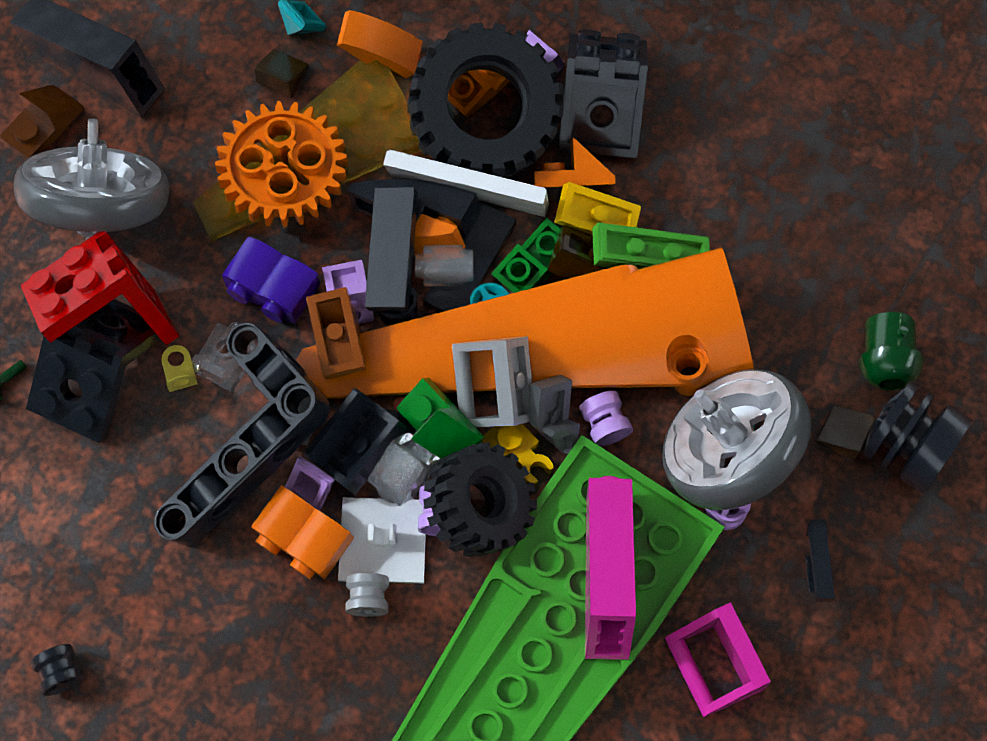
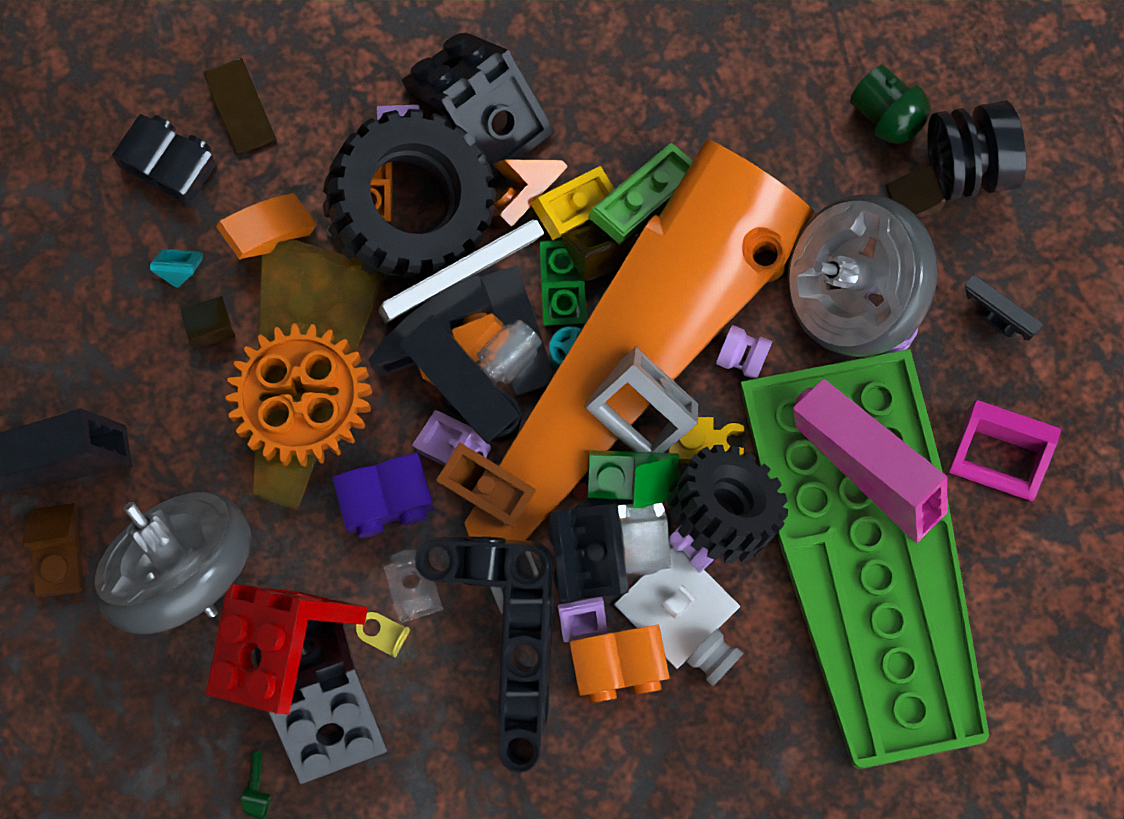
camera: 45 degrees left, 5 degrees up
dark grey slope [529,375,580,456] -> none

